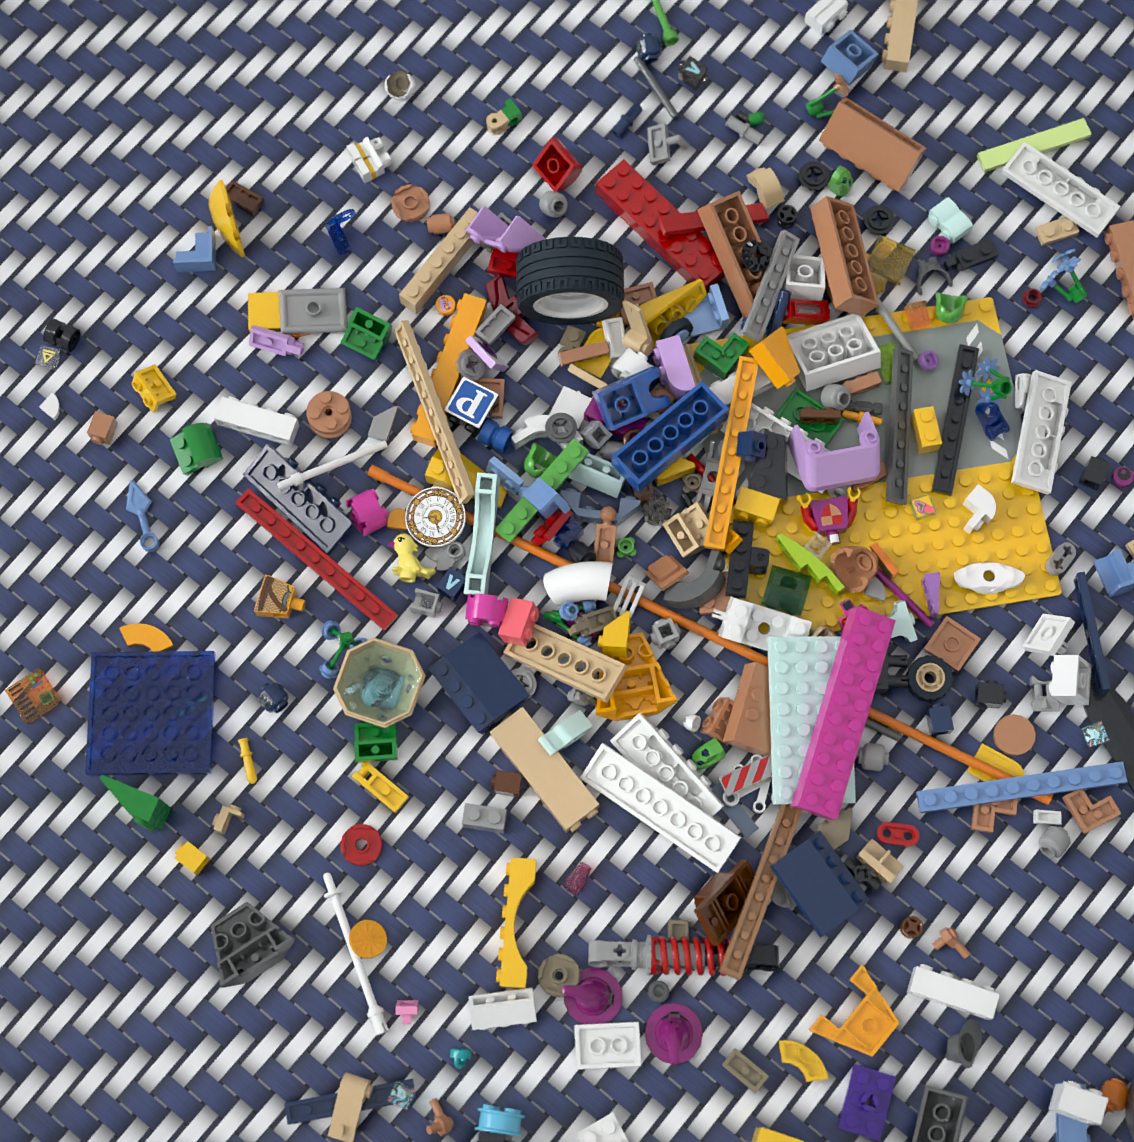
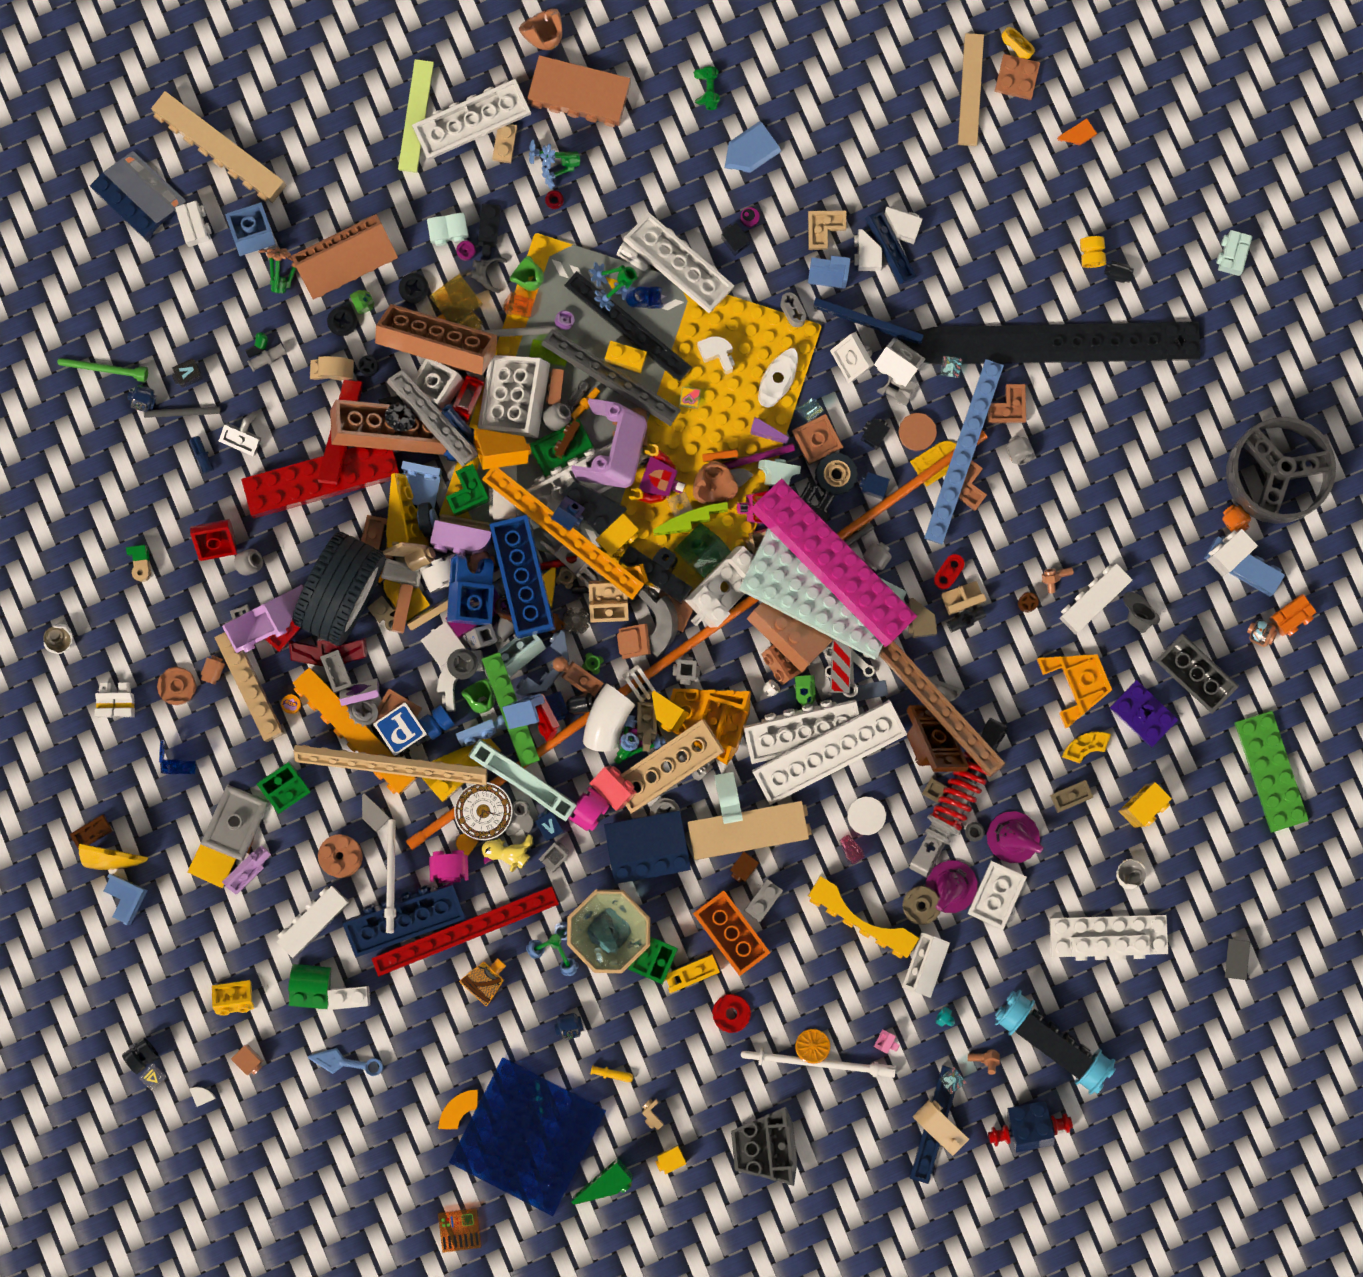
camera: 65 degrees left, 10 degrees up
dark blue slope [770,830,870,938] -> none
white piece [1033,810,1061,825] -> none
none -> white brick [327,986,371,1010]
none -> orange brick [693,890,771,976]
none -> clear light blue plate [797,398,824,422]
none -> white tile [848,797,886,835]

